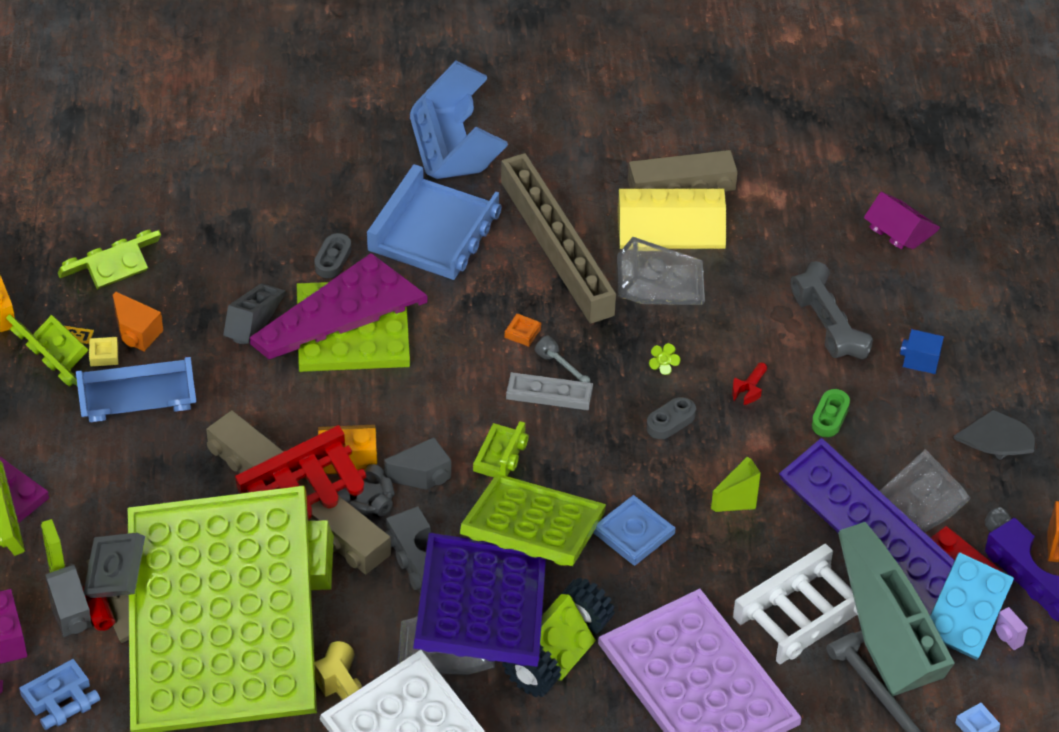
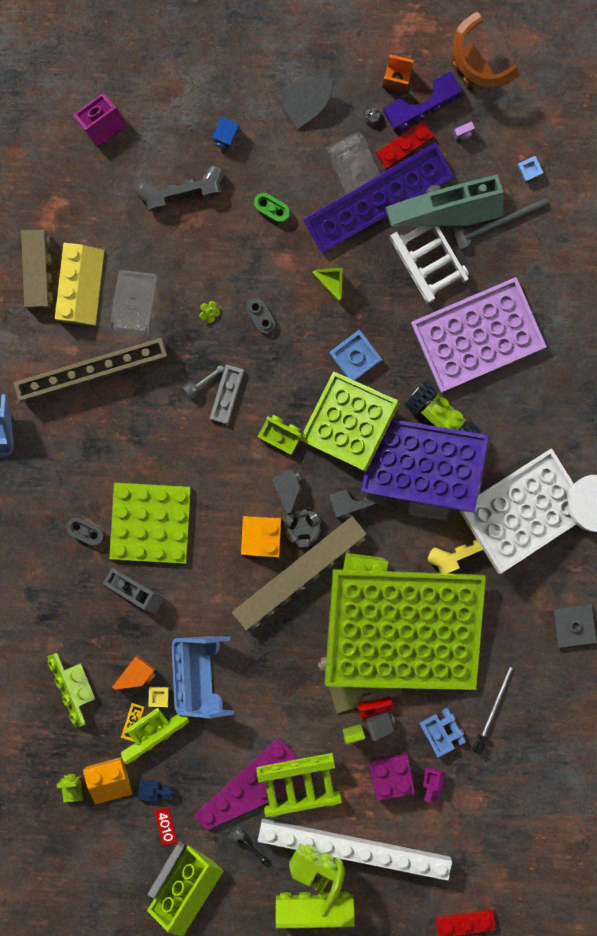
camera: 80 degrees left, 40 degrees up
dark grey plate [84,533,145,598] -> none
red fence [235,425,366,520] -> none
magenta wing [250,253,427,359] -> none
medium blue panel [367,164,502,280] -> none
orange tile [505,314,541,347] -> none
red bar [732,362,767,405] -> none
medium azure plate [930,552,1014,660] -> none

